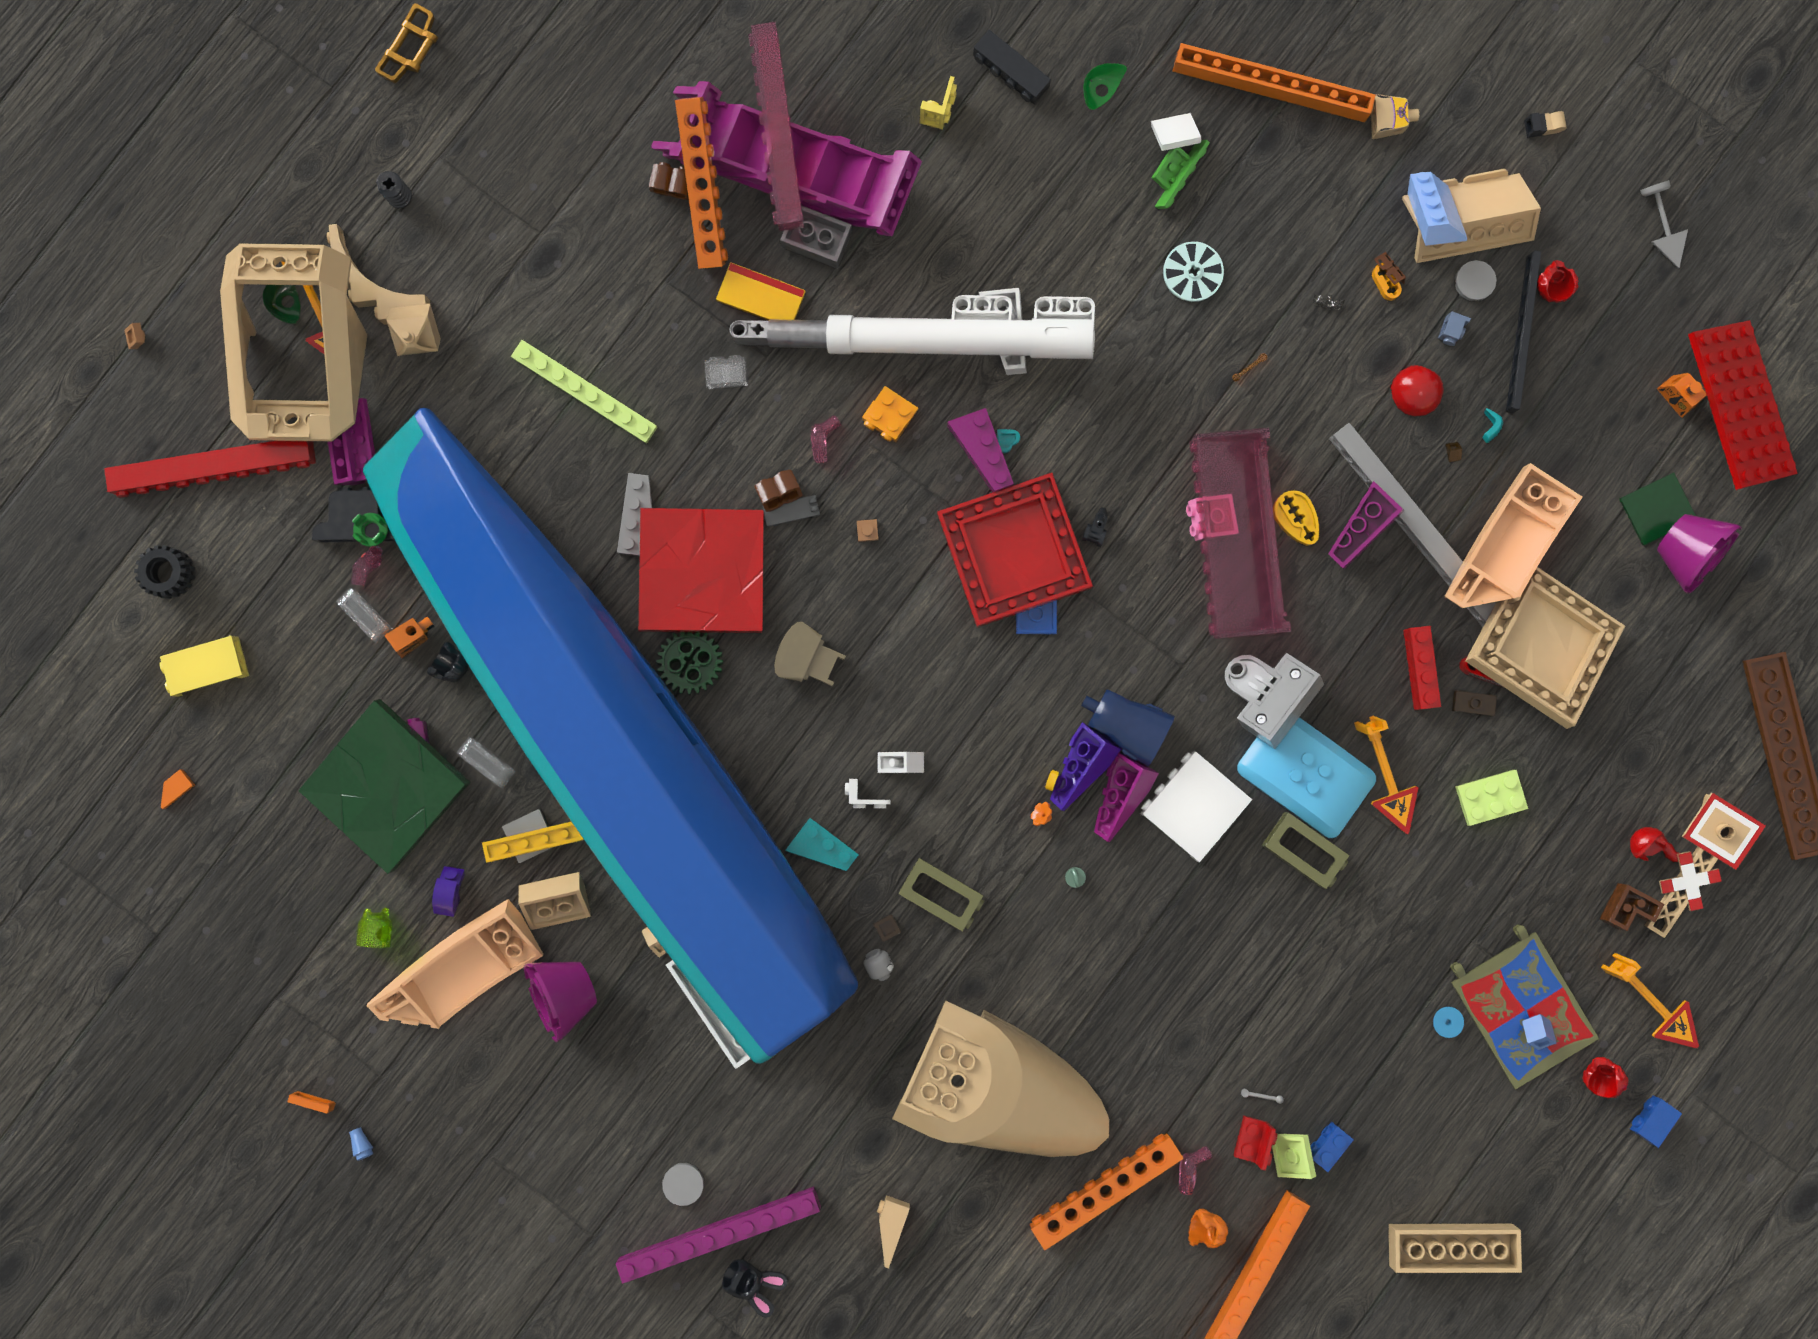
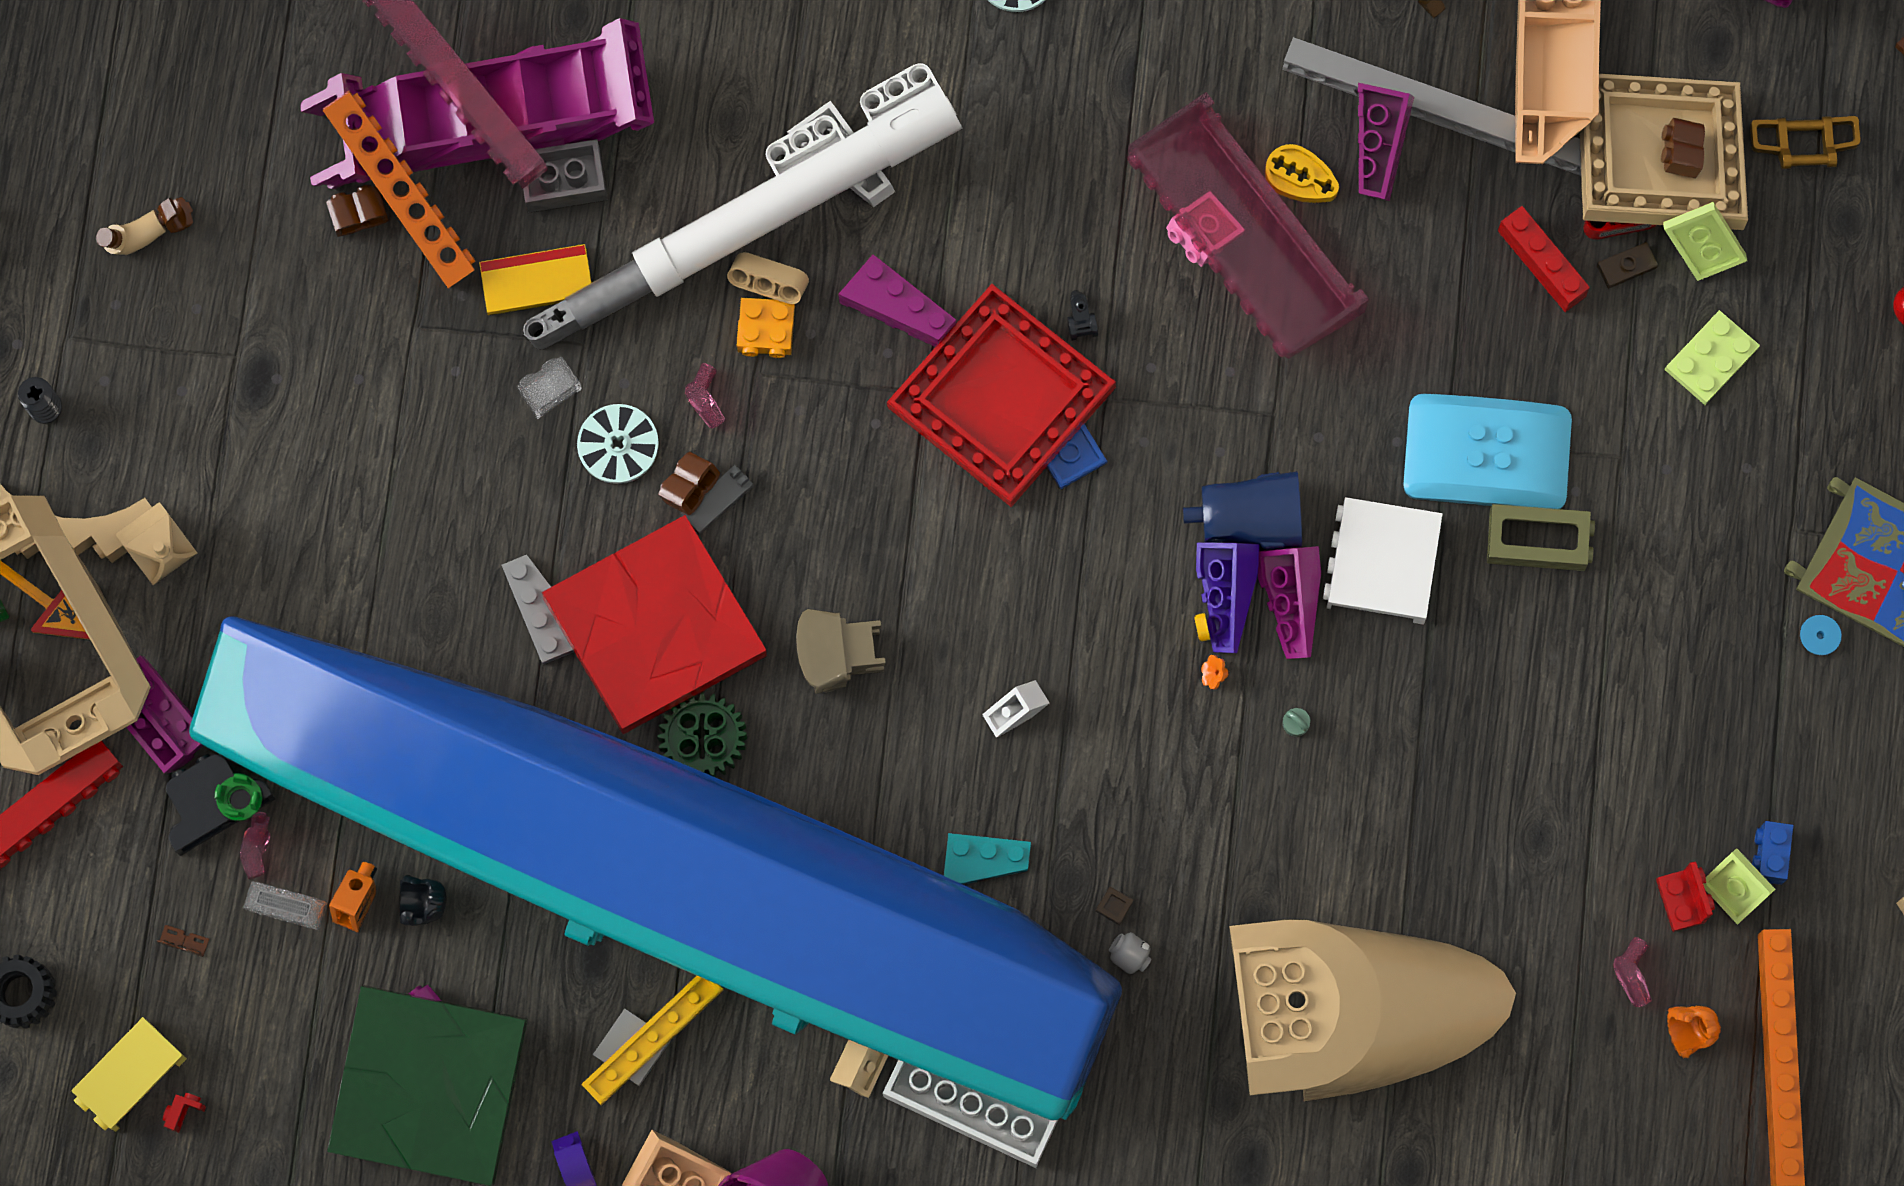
camera: 25 degrees left, 10 degrees down
clear beam [456,736,516,789] -> none
yellowish green plate [511,340,658,444] -> none
tan slope [519,872,591,930] -> none
white bracket [845,779,891,808] -> none
medium nougat plate [857,519,878,542] -> none
olive piece [898,858,984,932] -> none
teal tile [997,429,1020,454] -> none
orange brick [1030,1133,1184,1251] -> none
light grey brick [1225,653,1324,749] -> none
clear orange hinge [1232,353,1267,381] -> none
light grey hinge [1241,1089,1284,1104] -> none
light orange piece [1354,716,1418,834] -> none
none -> piece [96,197,193,255]
none -> reddish brown piece [157,925,209,957]
none -> red bracket [163,1092,206,1133]
none -> light aqua piece [577,404,659,484]
none -> tan beam [727,252,809,304]
none -> reddish brown brick [1661,117,1705,179]
none -> yellowish green plate [1663,202,1747,281]
none -> pearl gold bar [1750,116,1860,169]

